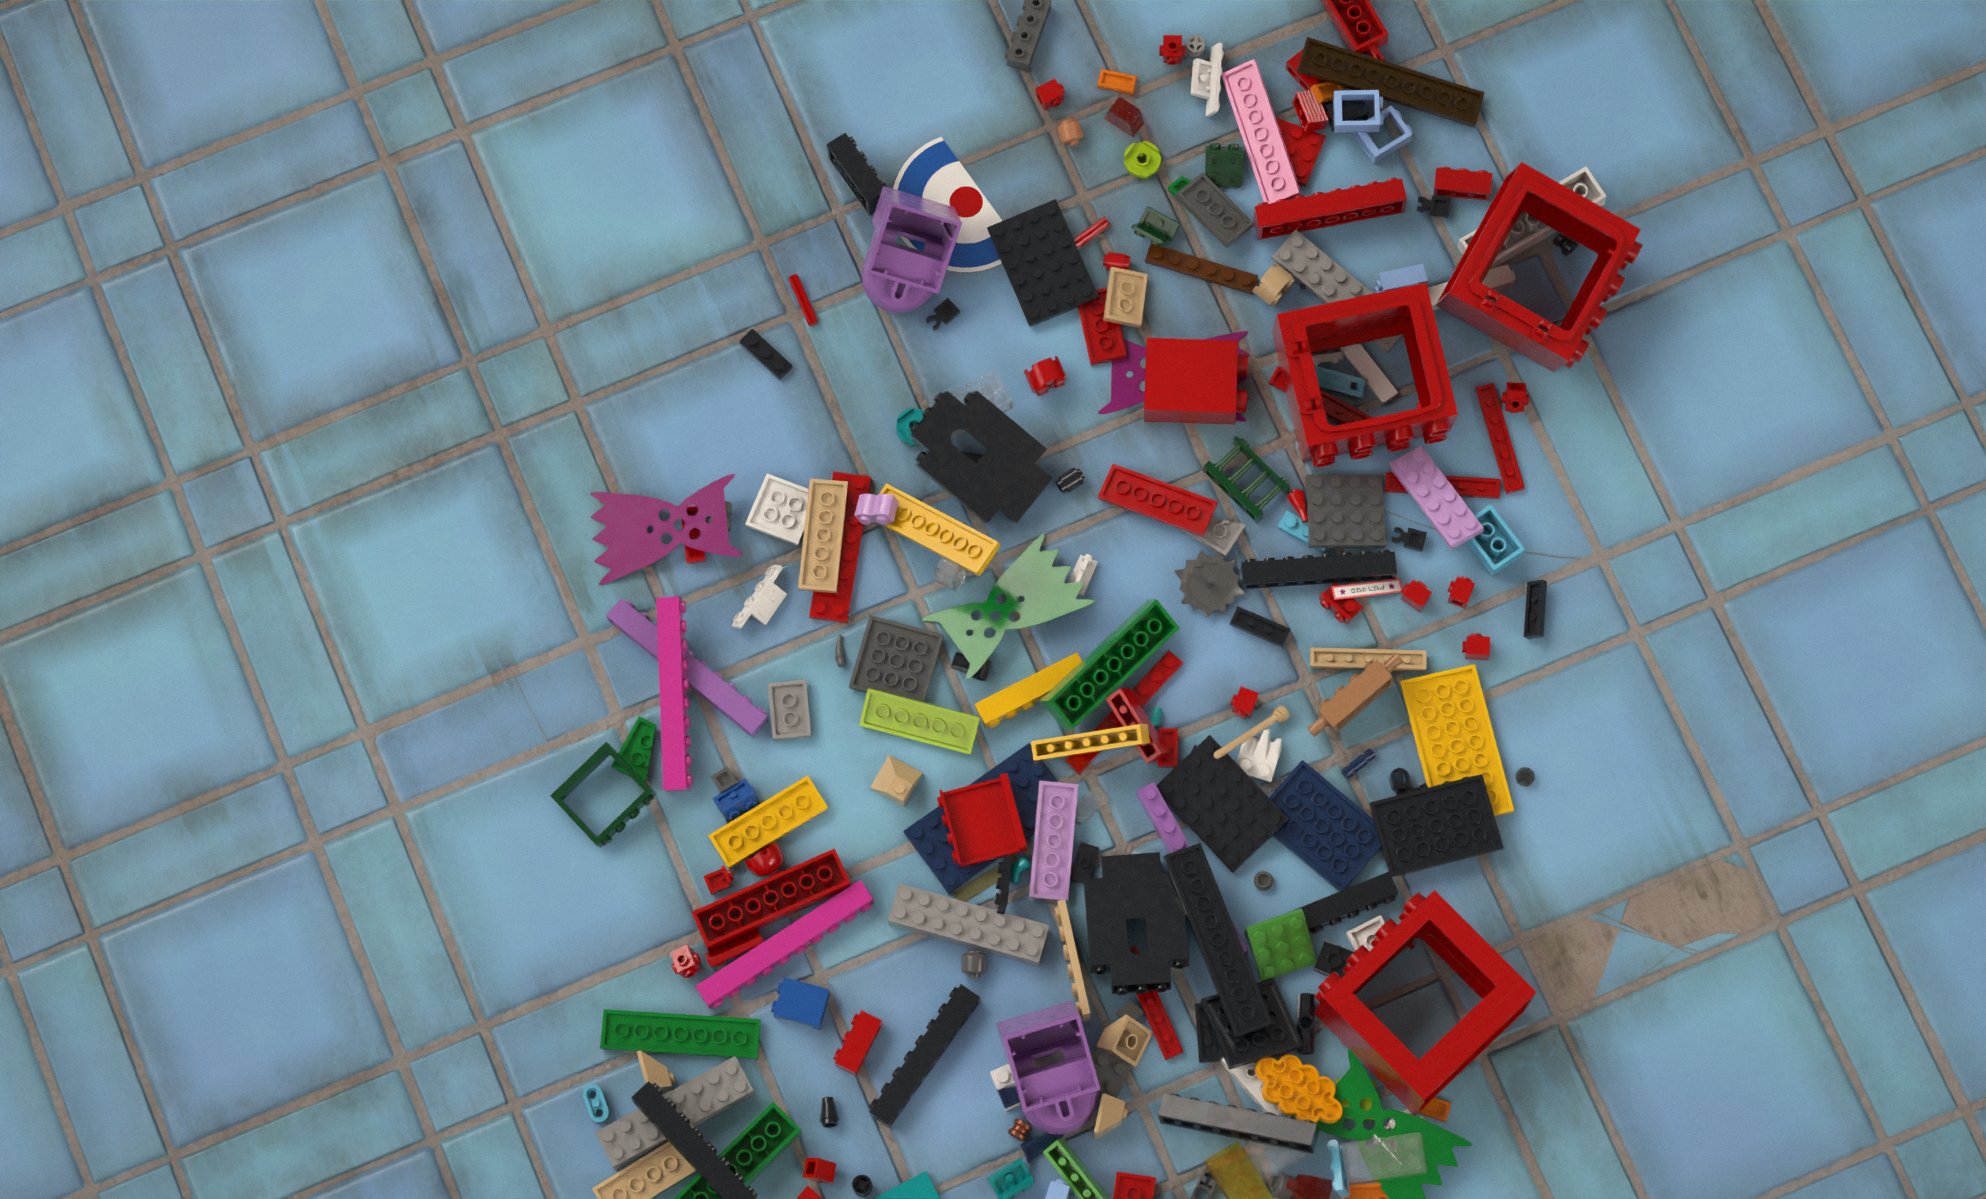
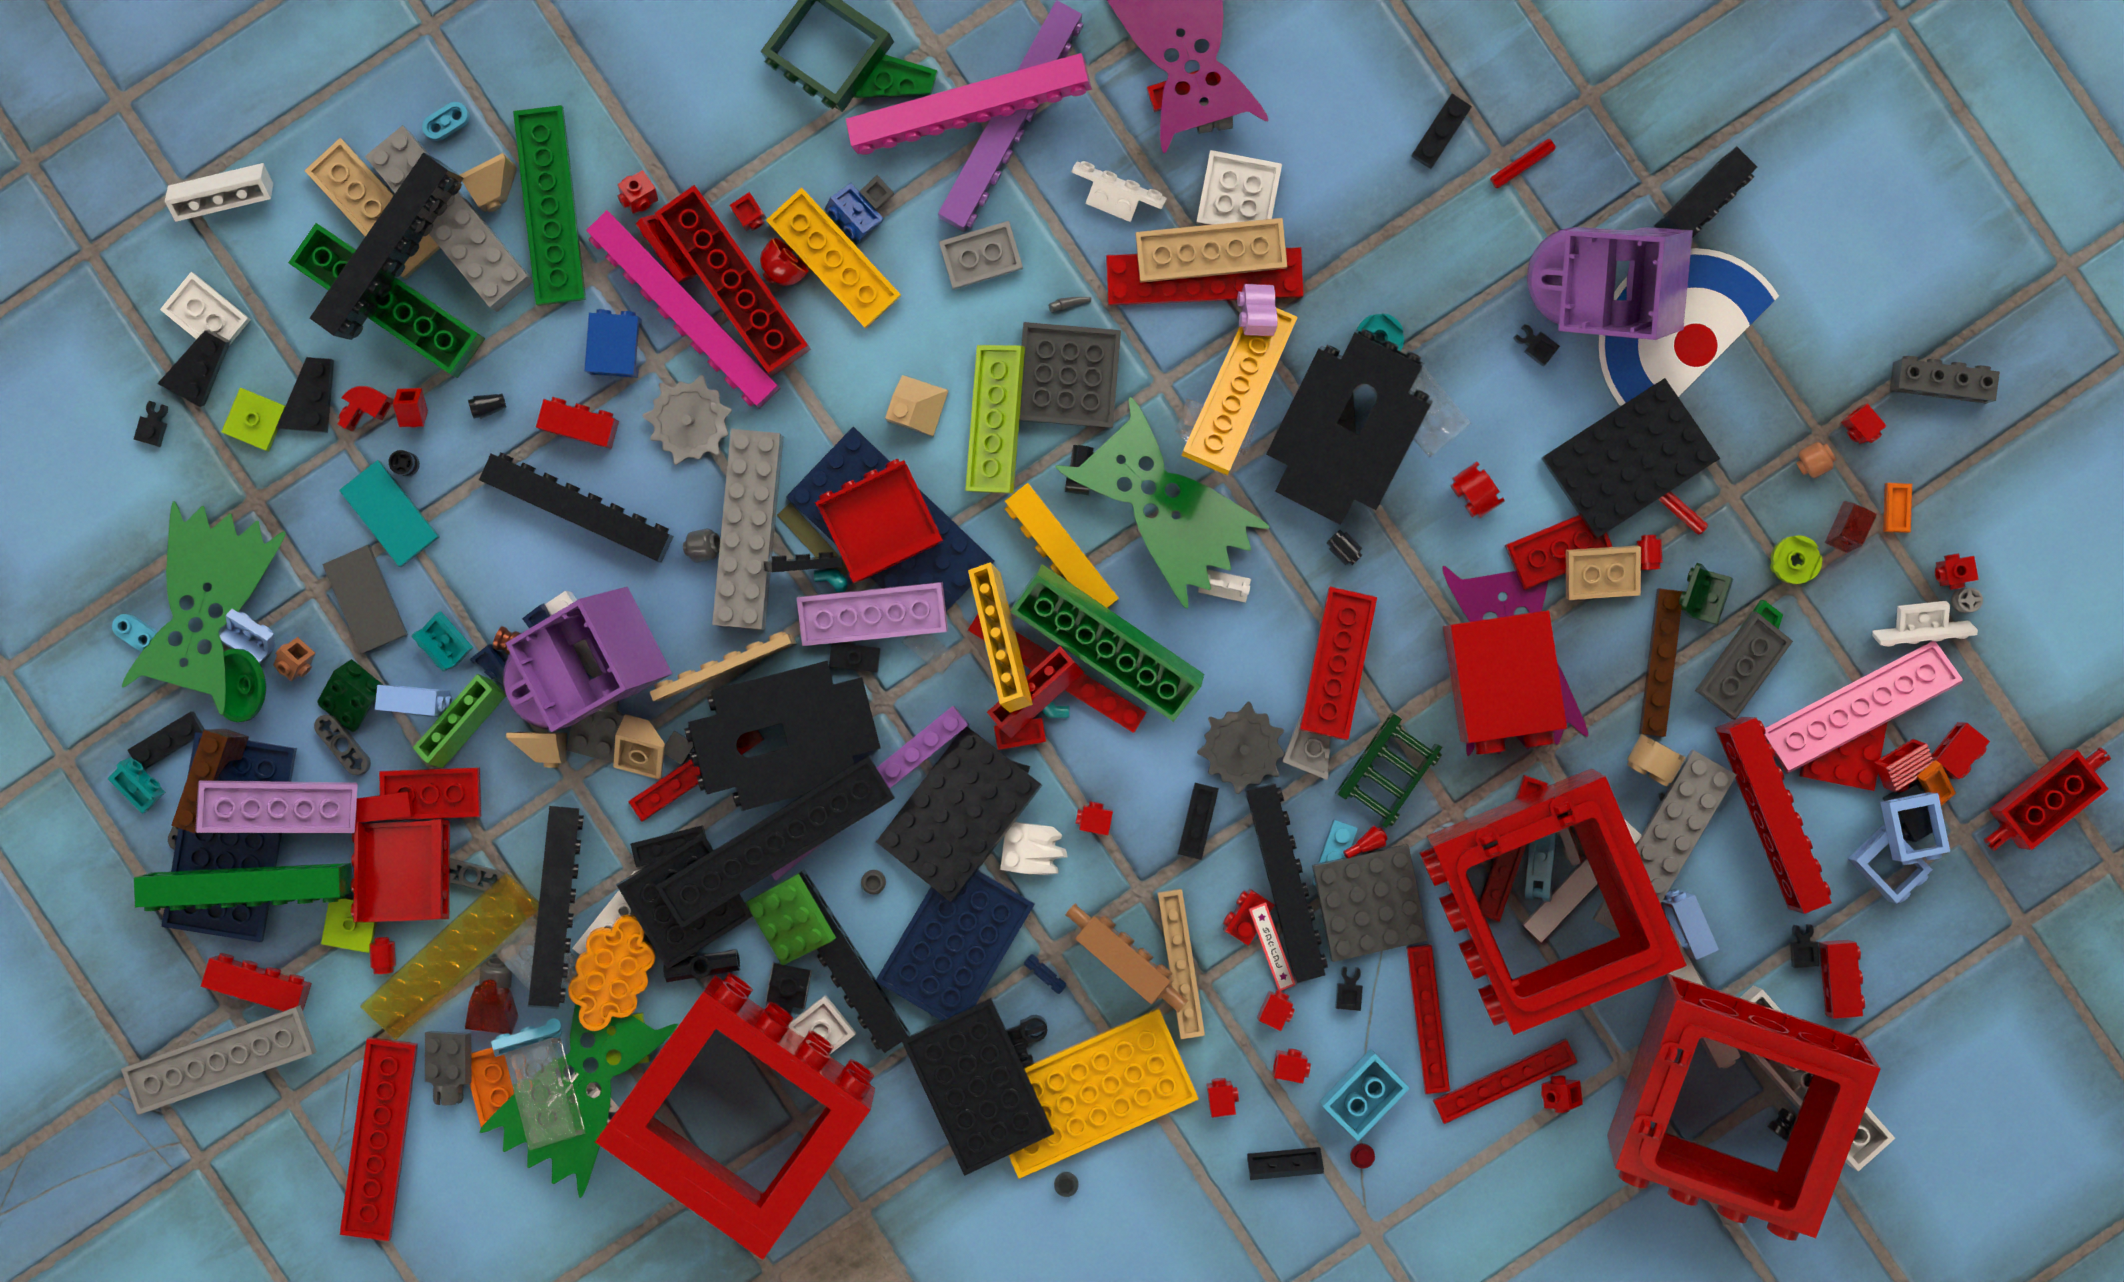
camera: 75 degrees right, 15 degrees up
dark green bracket [1205,143,1243,188] -> none
tan piece [1214,705,1290,759] -> none
dark brown plate [1297,37,1485,128] -> none
lavender plate [1389,446,1484,549] -> none
none -> light grey piece [642,375,732,465]
none -> dark red plate [1350,1143,1375,1169]

